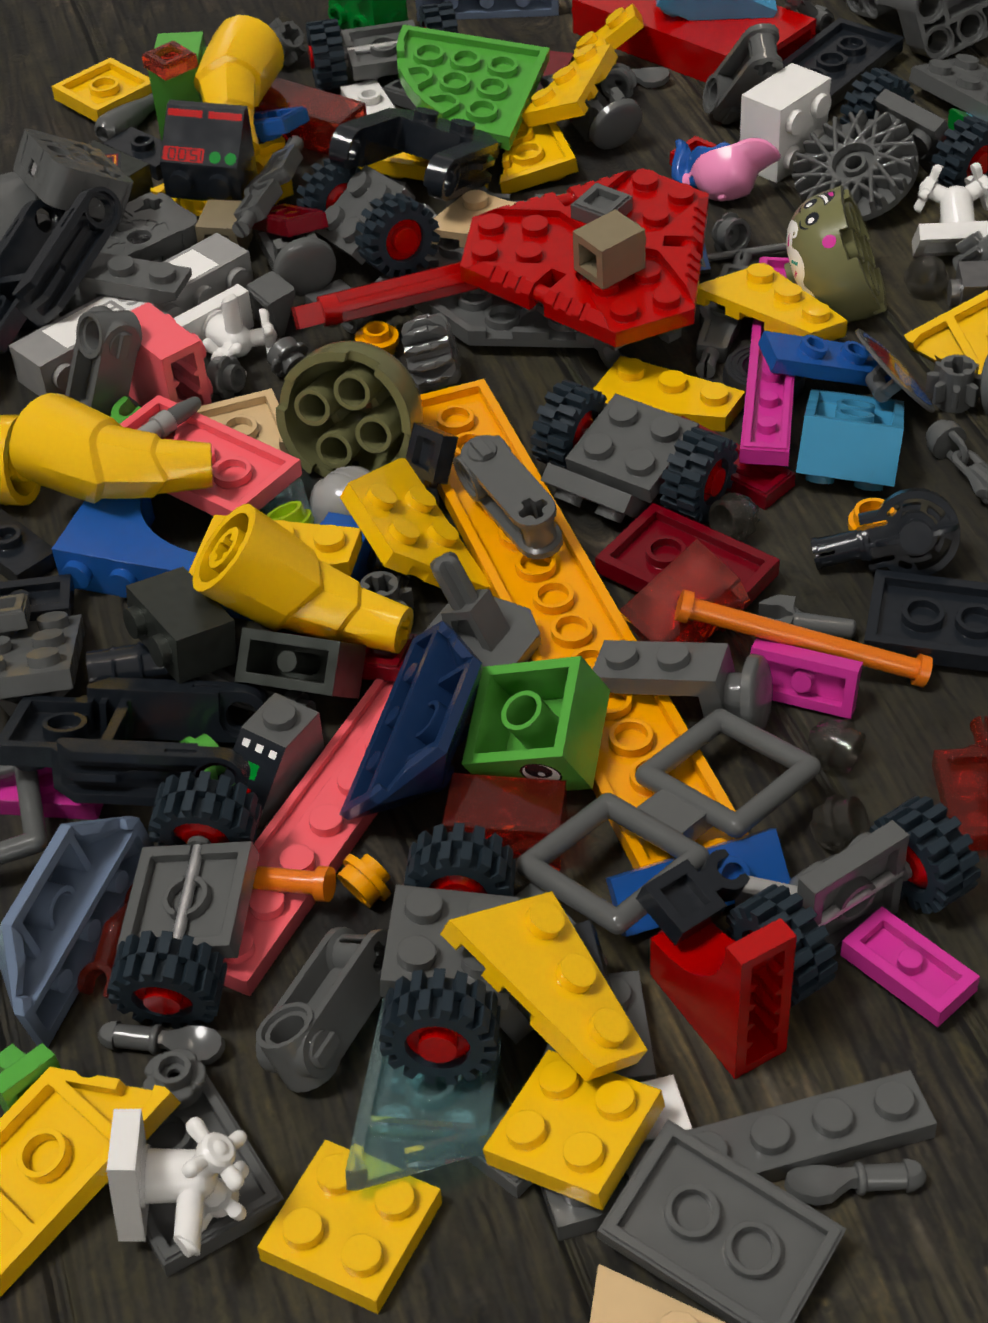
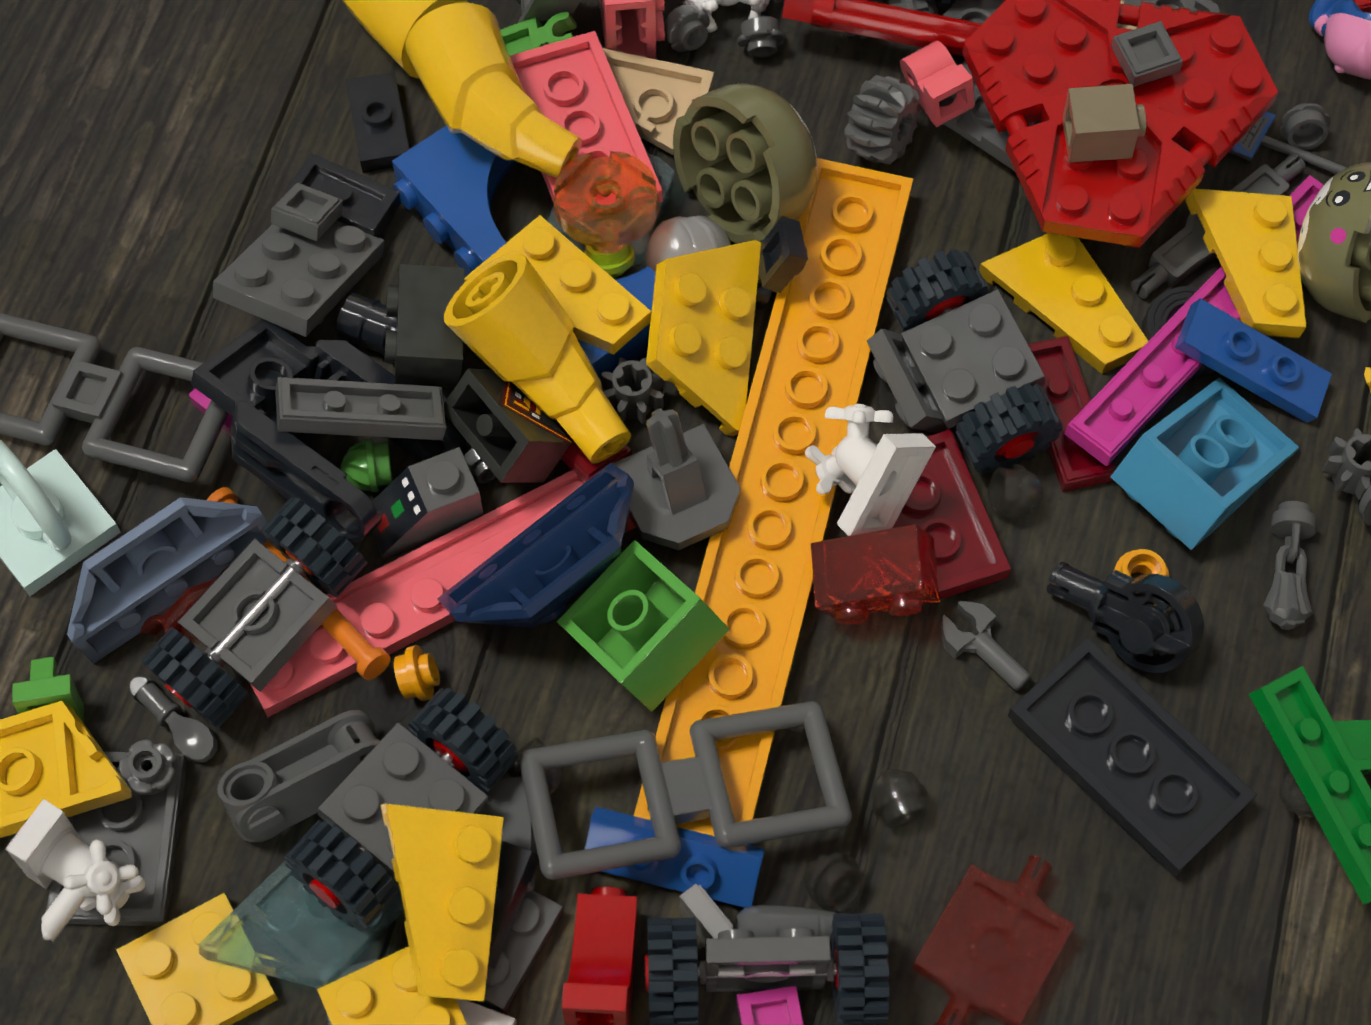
camera: 30 degrees right, 20 degrees up
piece [137,396,201,439] -> none
light orange plate [355,321,399,355] -> none
clear red brick [443,773,568,871] -> none
dark grey piece [453,435,563,559] -> none
dark grey piece [593,640,773,730] -> none
black plate [636,849,750,946] -> none
orange bar [674,589,933,688] -> none
dark pink plate [750,638,863,719] -> none
shield [855,329,935,413] -> none
none -> dark grey tile [275,377,446,440]
none -> clear orange plate [554,151,659,254]
none -> white piece [805,404,936,537]
none -> coral leg [900,40,975,127]

